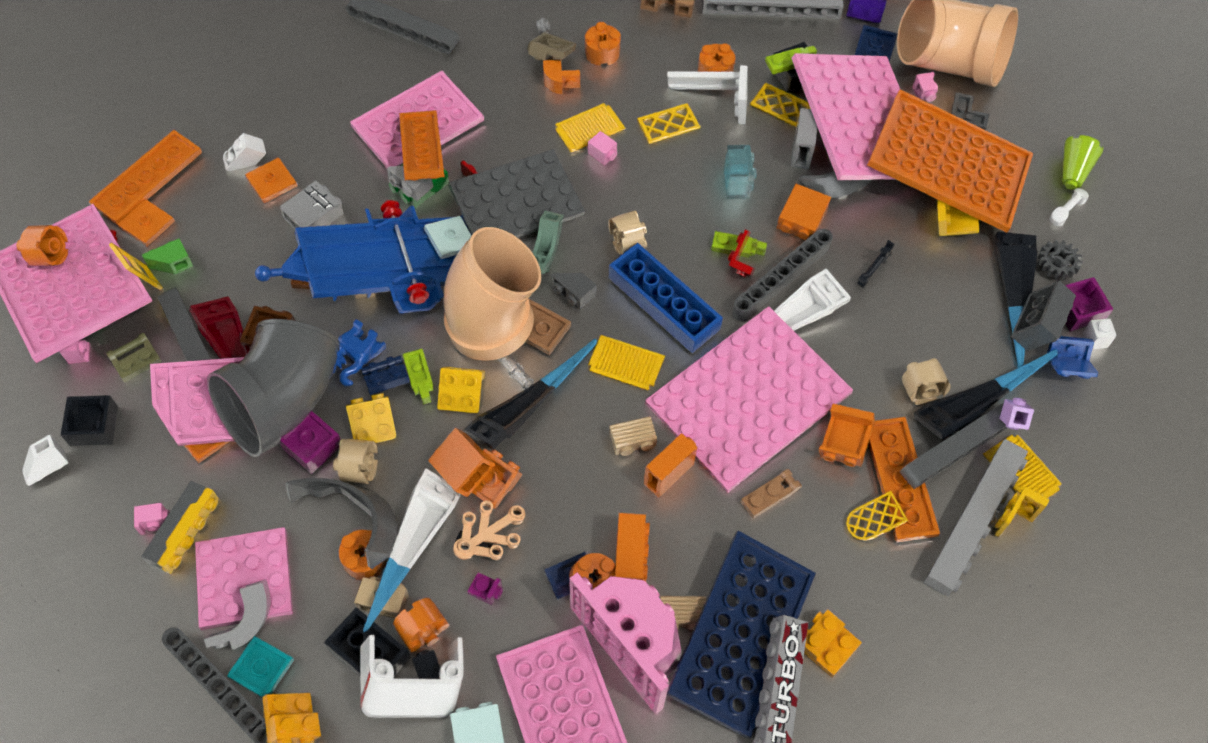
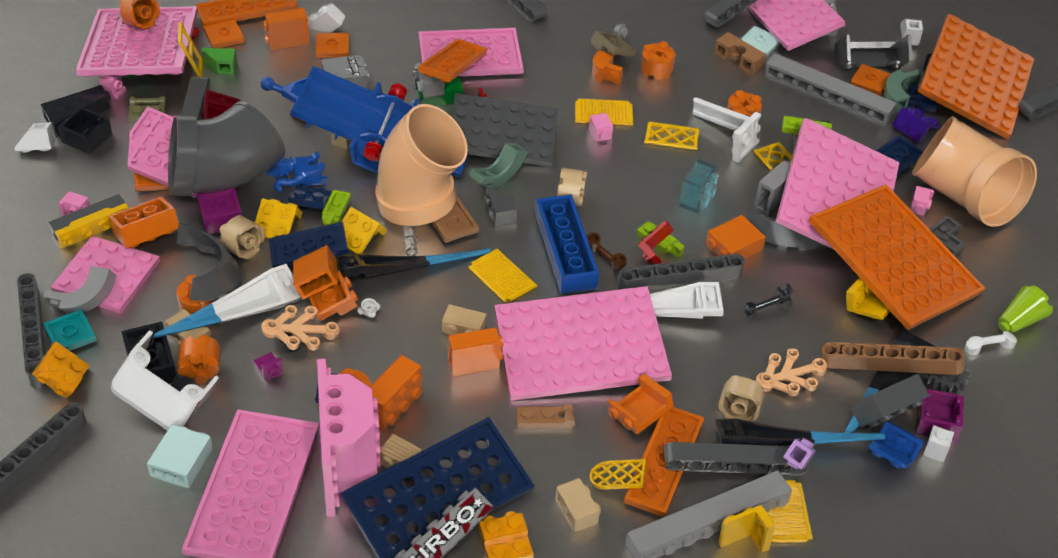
camera: 30 degrees right, 15 degrees down
none -> black slope [40,85,111,138]
none -> orange brick [108,197,179,249]
none -> orange brick [263,8,310,50]
none -> dark blue plate [269,222,349,268]
none -> white plate [358,298,380,318]
none -> tan brick [555,478,601,532]
none -> reddish brown bar [587,232,627,269]
none -> light nougat plant [756,348,827,396]
none -> medium nougat beam [822,342,965,375]

